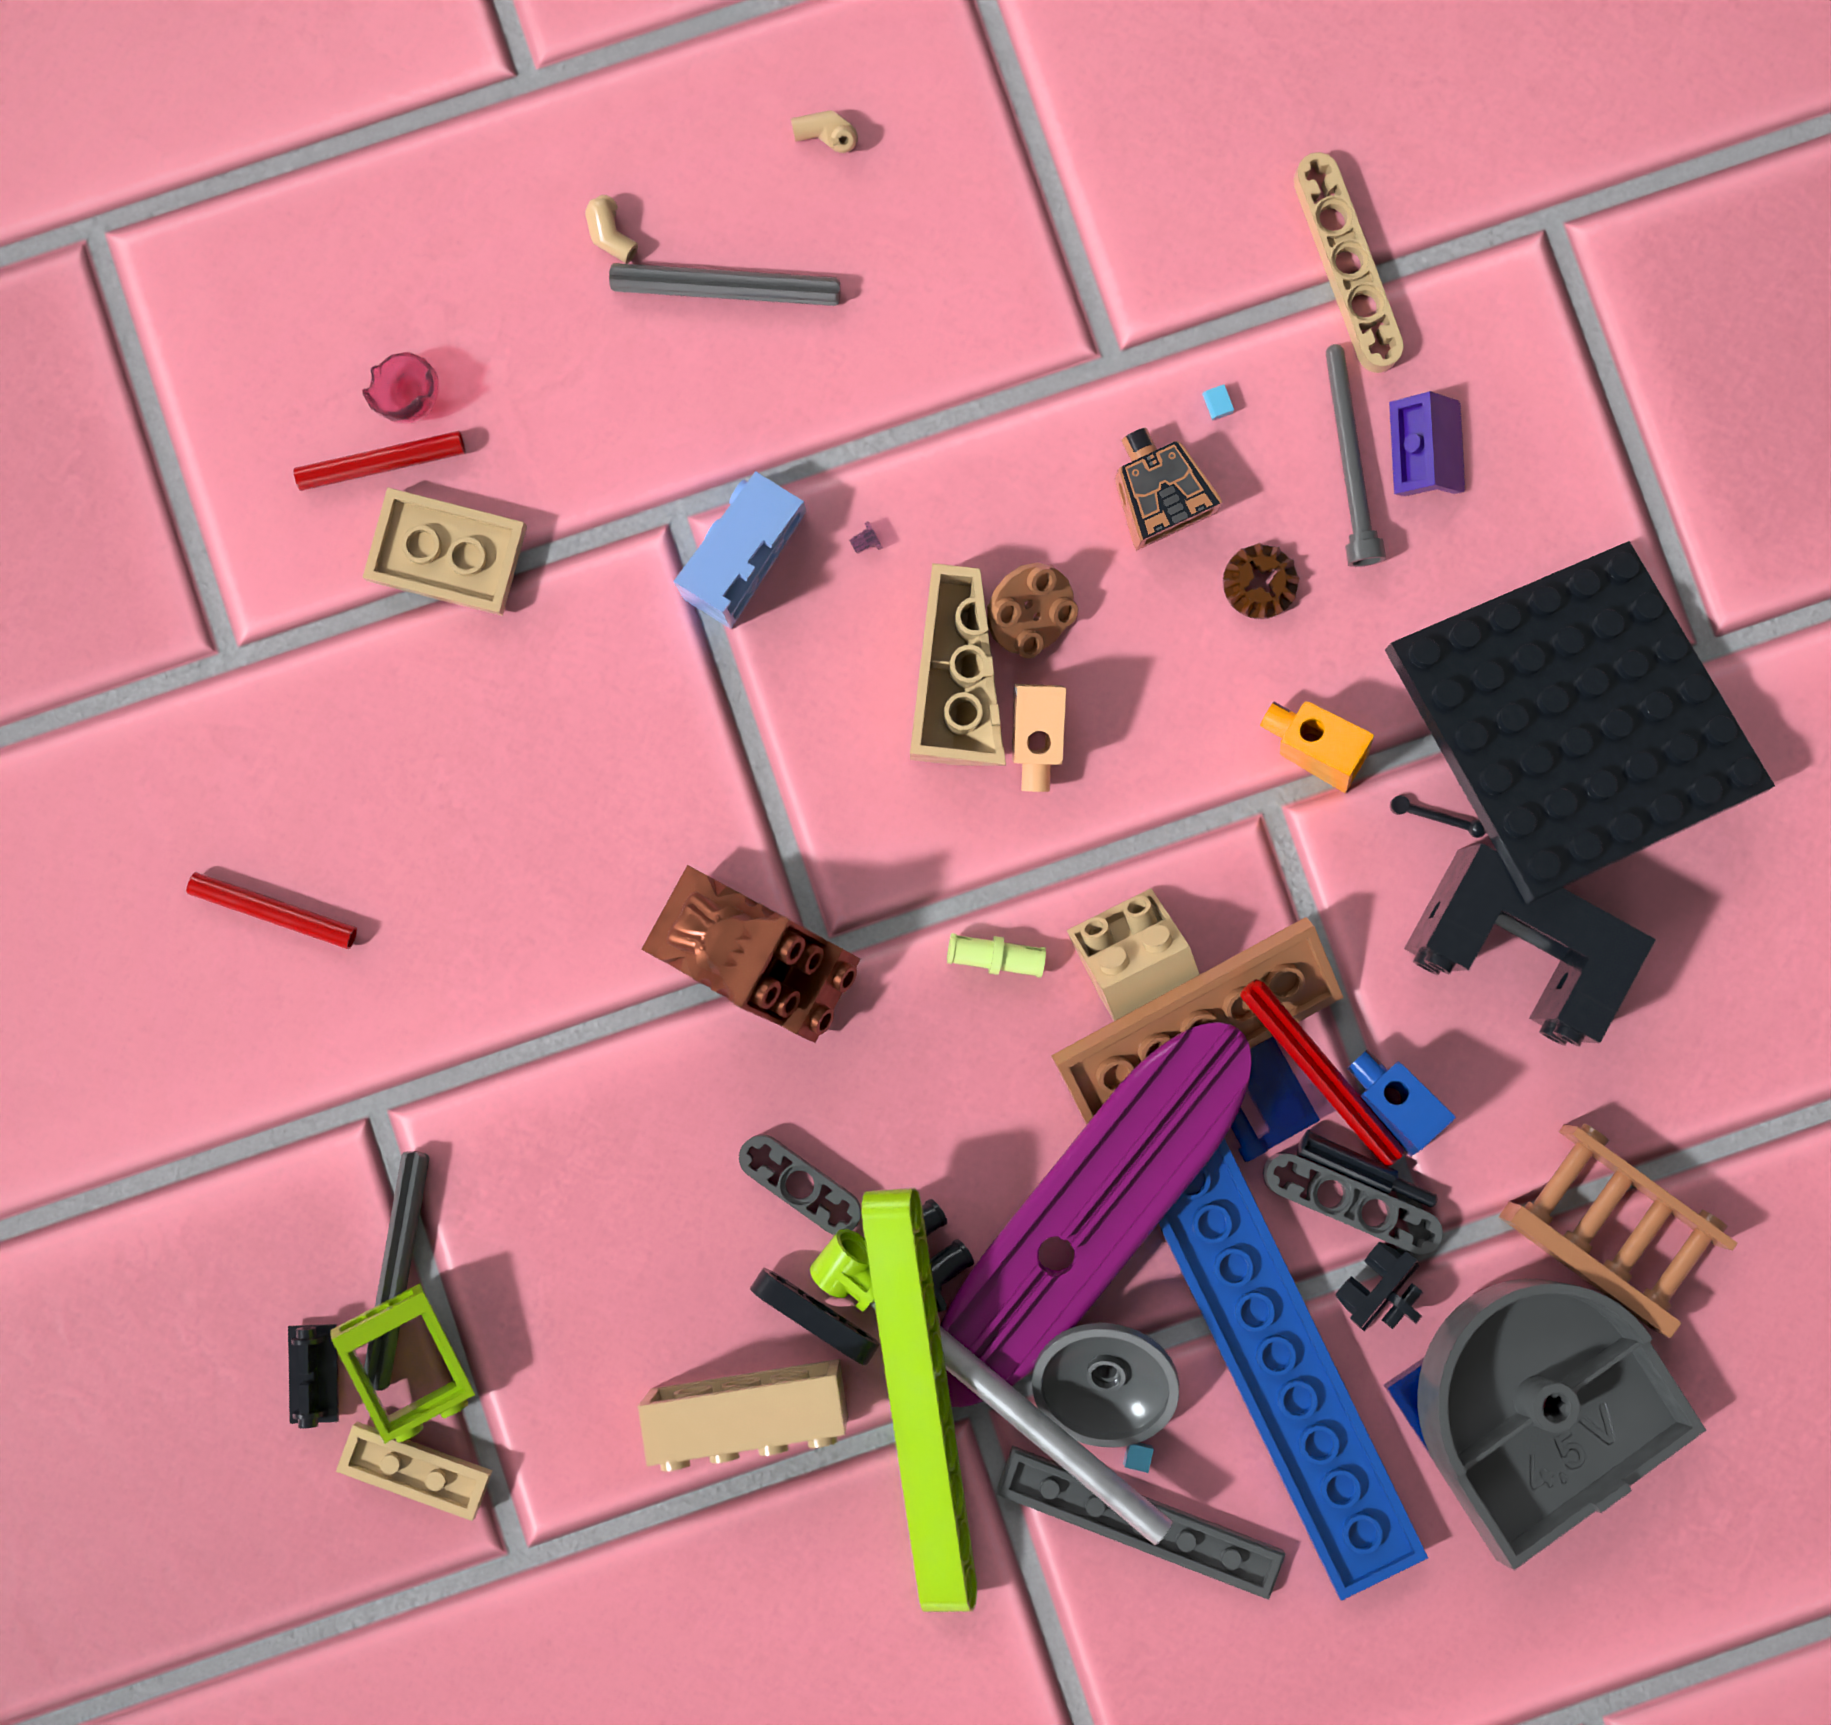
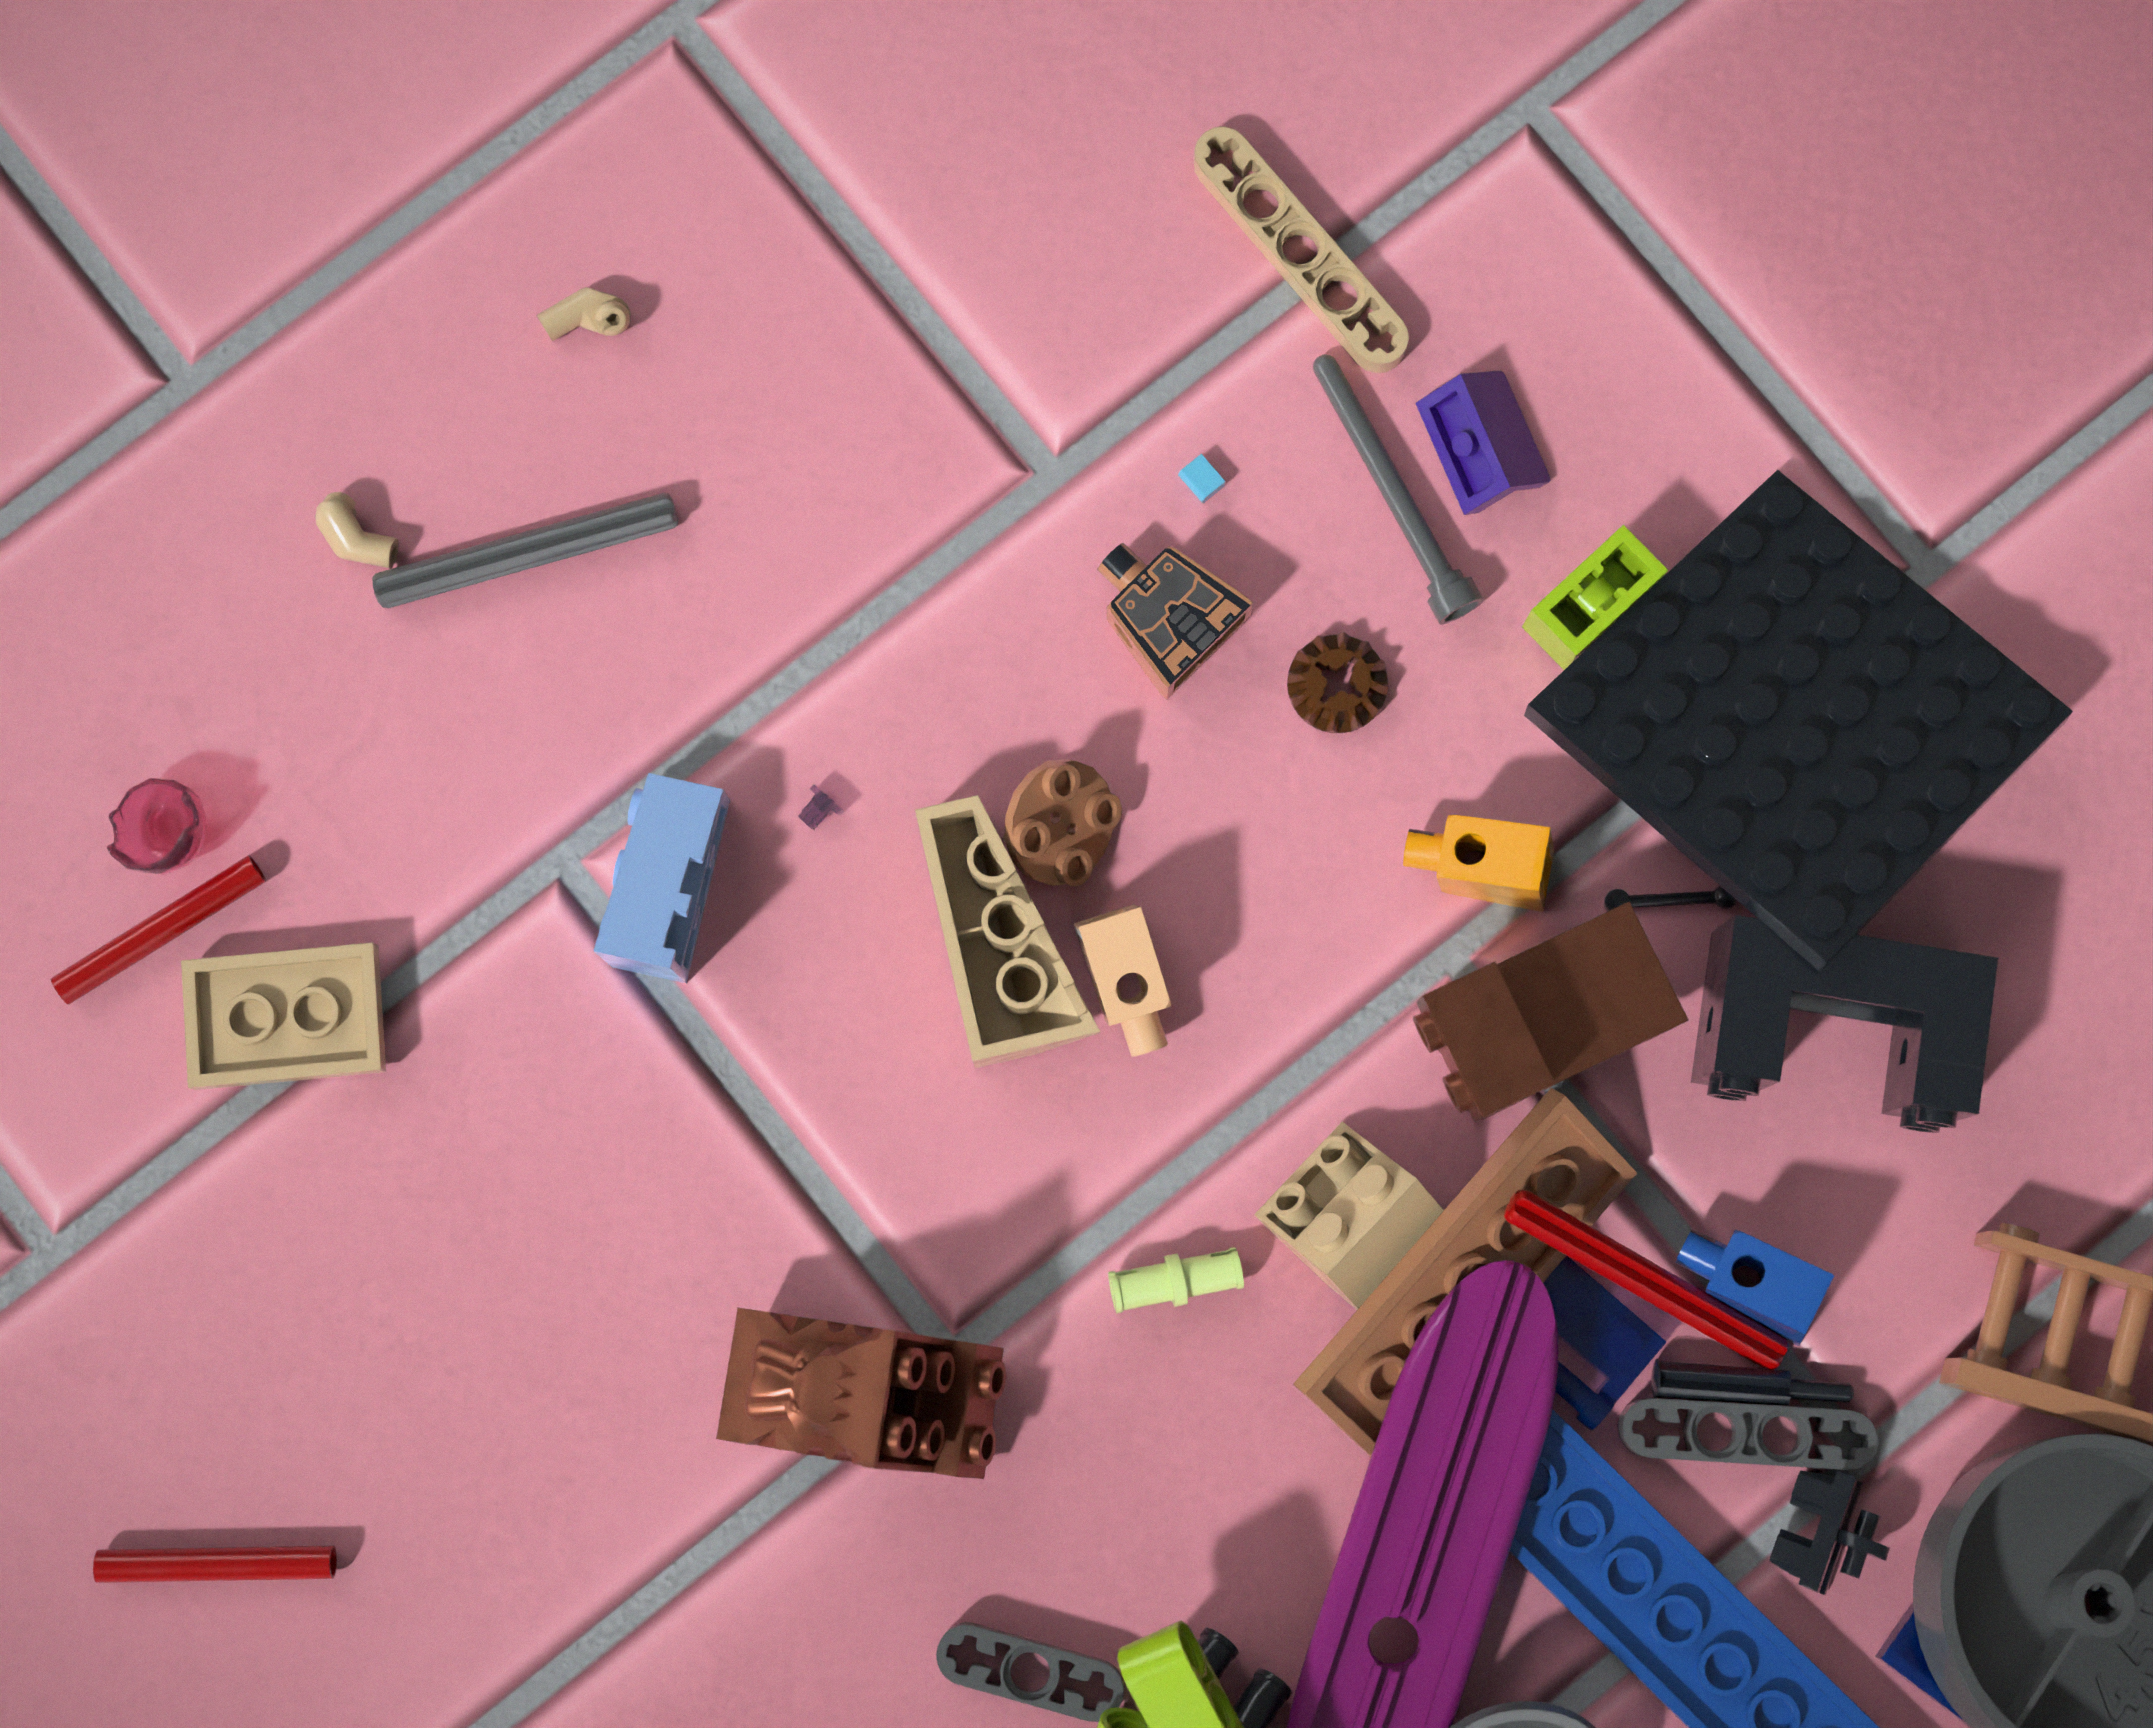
camera: 20 degrees left, 5 degrees down
none -> copper brick [1413,901,1689,1122]
none -> lime brick [1522,525,1668,670]

